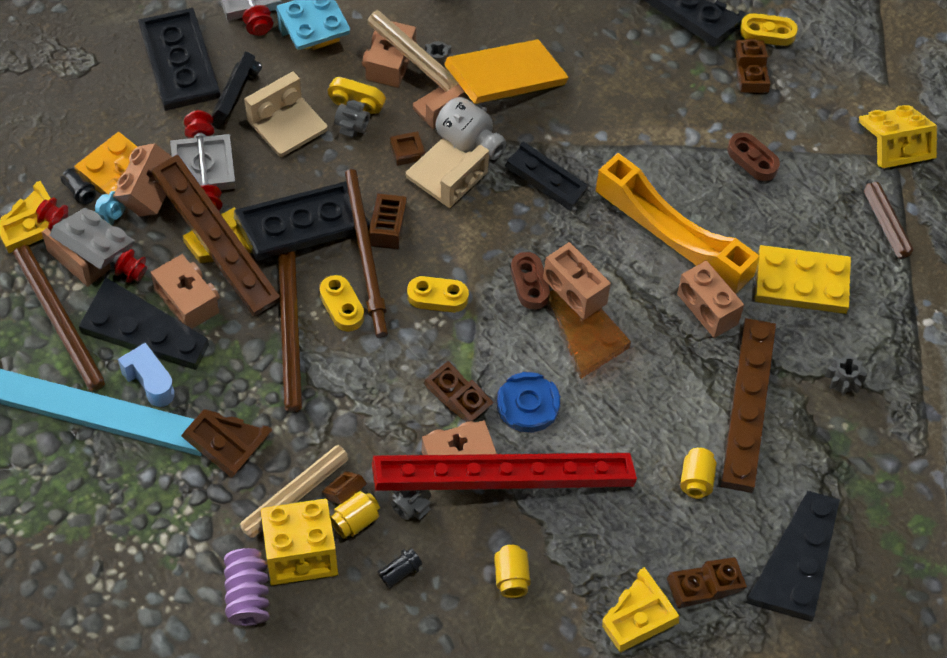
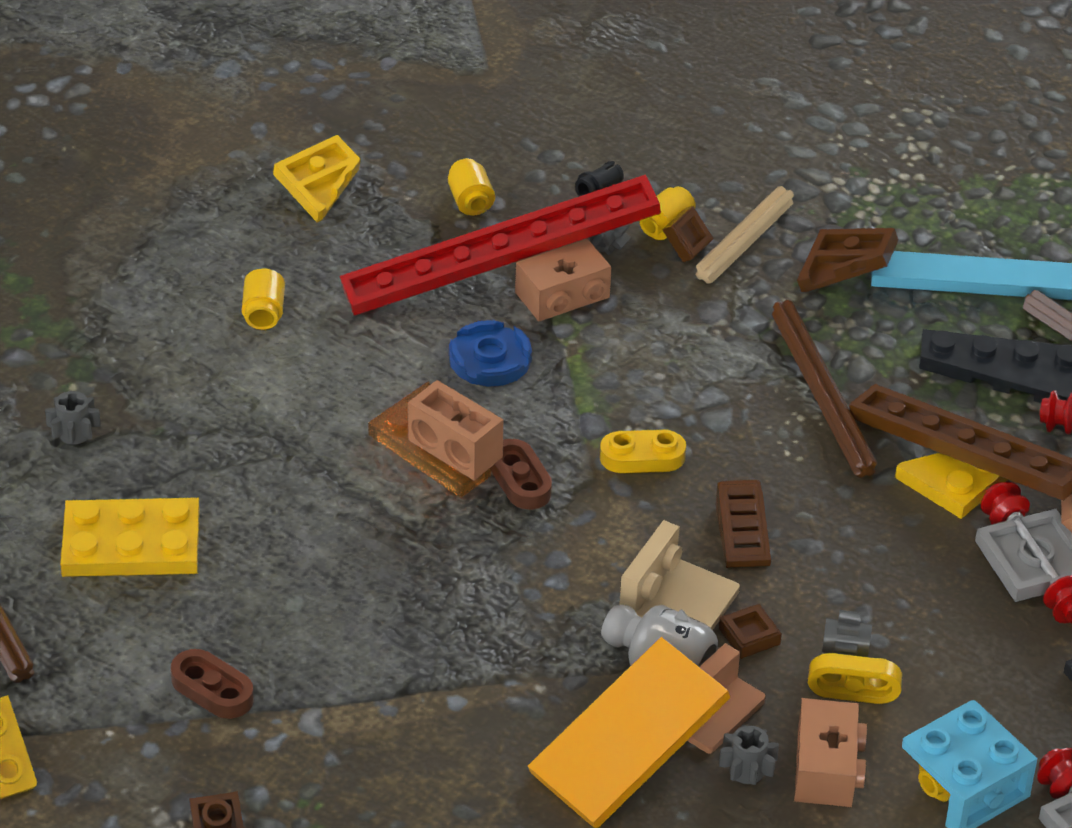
camera: 170 degrees right, 15 degrees down
light blue leg [118,343,175,407] -> none
nougat brick [151,254,220,329] -> none
black hinge [211,51,262,128] -> none
lavender piece [224,548,270,626] -> none
black tile [234,181,370,261] -> none
tan bracket [244,71,328,157] -> none
yellow bracket [261,499,338,585] -> none
yellow plate [320,275,364,332] -> none
reddish brown bar [345,169,388,338] -> none
tan axle [367,10,459,91] -> none
reddish brown slope [423,361,494,422] -> none
black hinge [505,141,589,211] -> none
light orange arch [596,153,760,294] -> none
reddish brown slope [667,557,747,608] -> none
nougat brick [677,260,744,338] -> none
reddish brown plate [720,318,776,493] -> none
black wing [746,491,840,622] -> none

